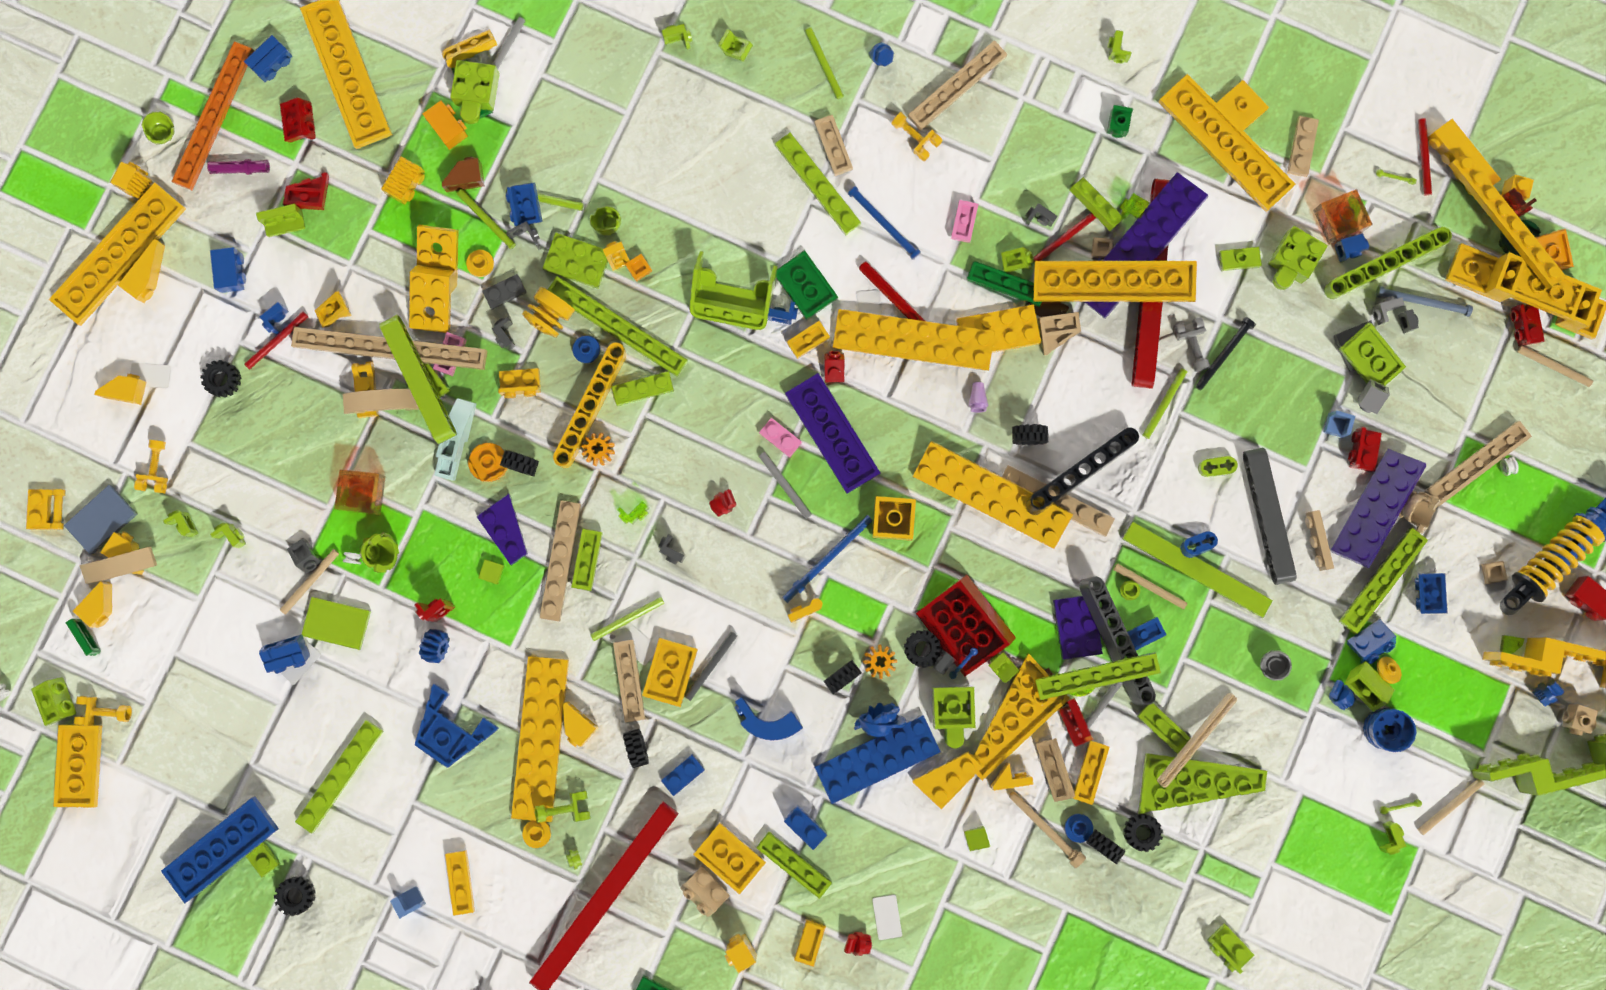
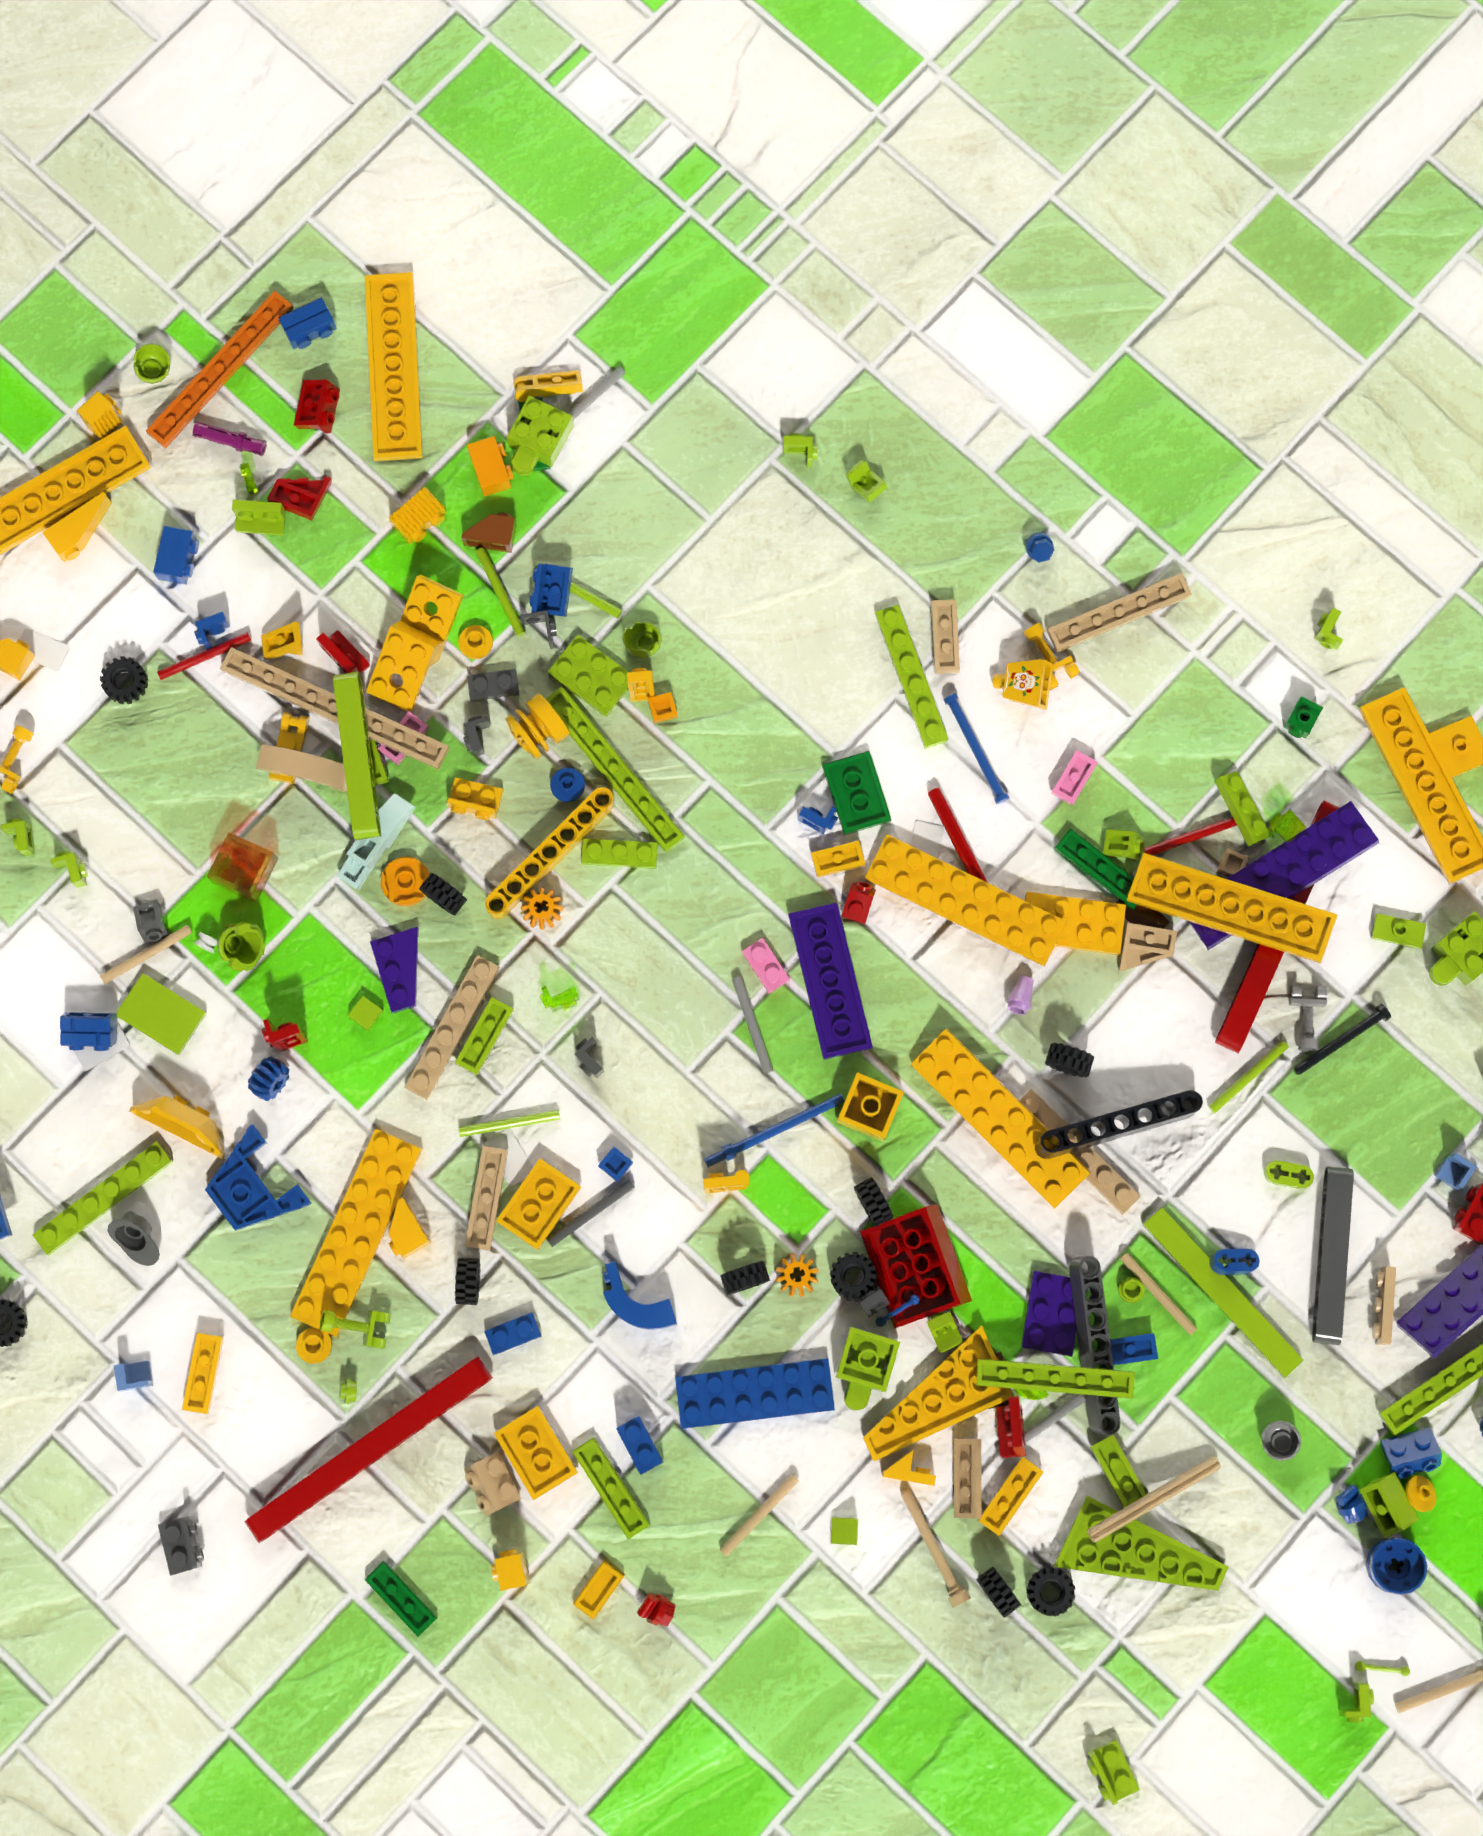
camera: 20 degrees right, 5 degrees down
lime windscreen [690,251,778,330] -> none
red piece [709,489,737,517] -> none
lime bar [805,27,844,99] -> none
blue hair [854,702,906,737] -> none
white sticker [872,895,902,940] -> none
yellow wing [912,751,983,810] -> none
dark grey bracket [1025,203,1058,227] -> none
blue piece [1065,814,1093,843] -> none
none -> dark grey piece [107,1211,160,1266]
none -> yellow wedge [129,1095,225,1159]
none -> clear neon green tile [239,462,259,495]
none -> red bracket [316,630,370,675]
none -> blue plate [598,1146,634,1183]
none -> tan bar [720,1474,799,1556]
none -> black tyre [853,1177,894,1227]
none -> yellow torso [992,659,1053,710]

